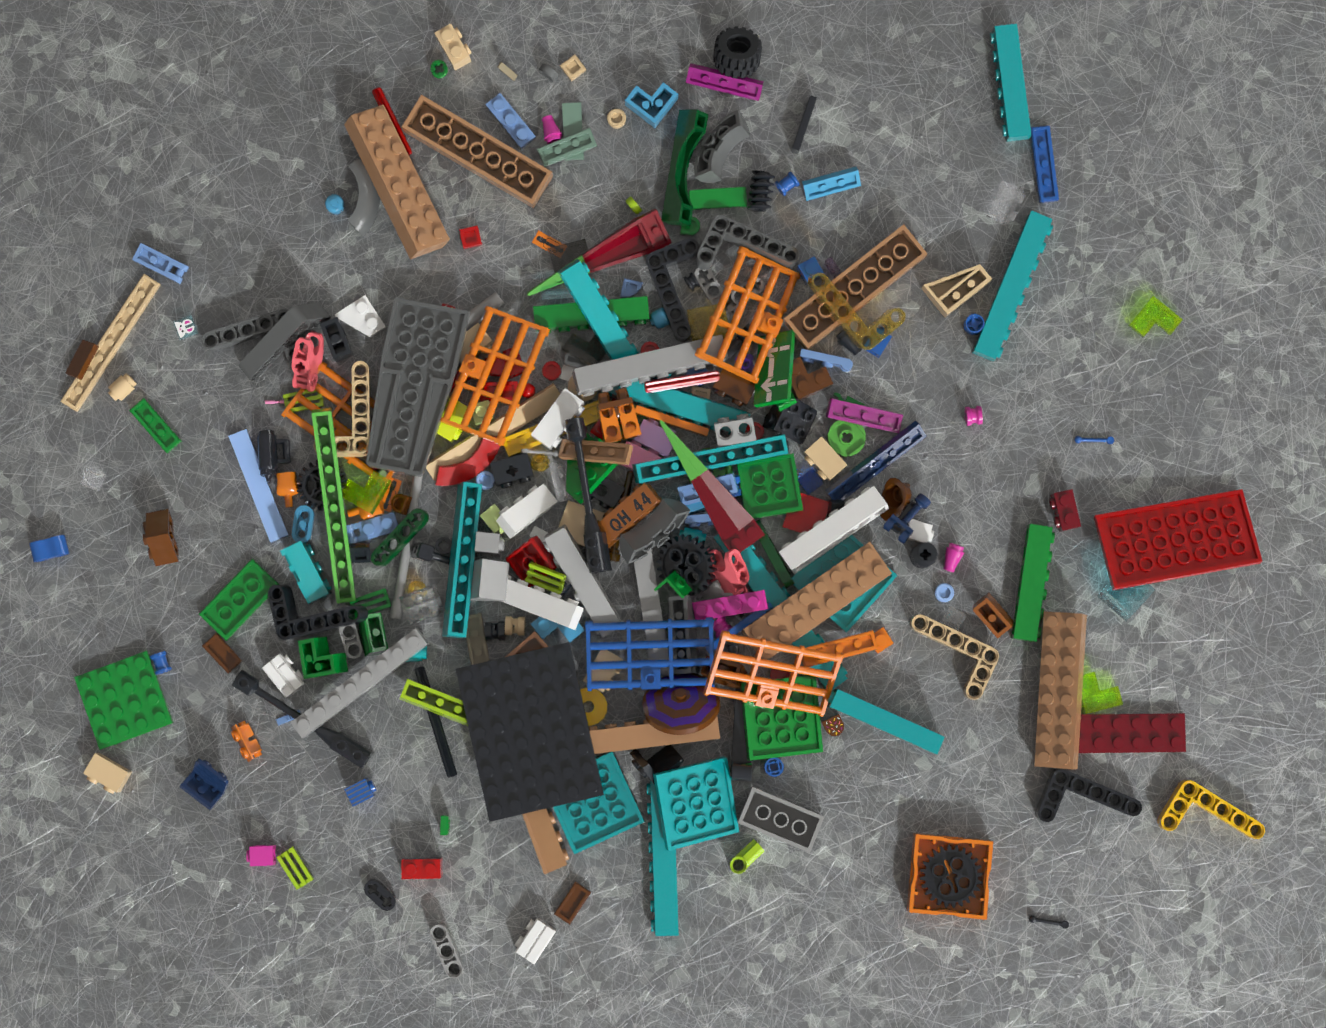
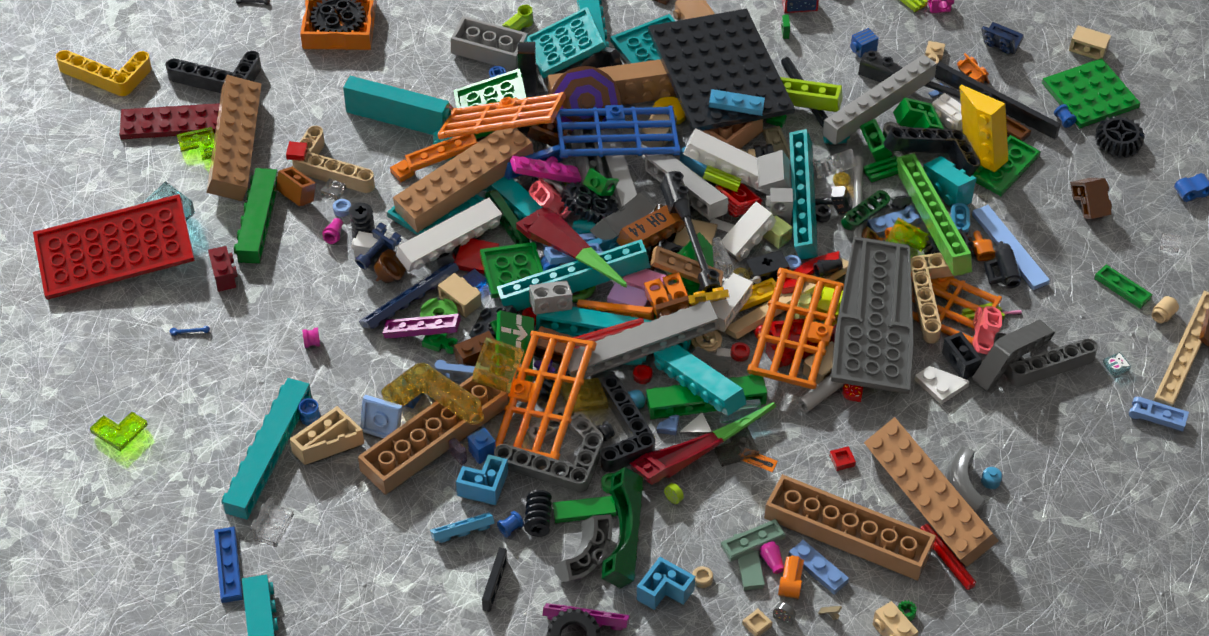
camera: 175 degrees right, 35 degrees down
none -> red tile [286,141,308,161]
none -> light blue tile [360,395,402,438]
none -> dark azure brick [456,455,508,505]
none -> clear yellow brick [472,337,524,393]
none -> white sticker [680,413,711,432]
none -> yellow wing [688,287,730,306]
none -> dark azure plate [709,89,765,116]
none -> orange piece [778,555,804,599]
none -> black cone [813,259,843,278]
none -> tan plate [925,41,945,65]
none -> black tile [935,62,1061,140]
none -> yellow slope [959,85,1008,172]
none -> black gear [1095,116,1145,158]

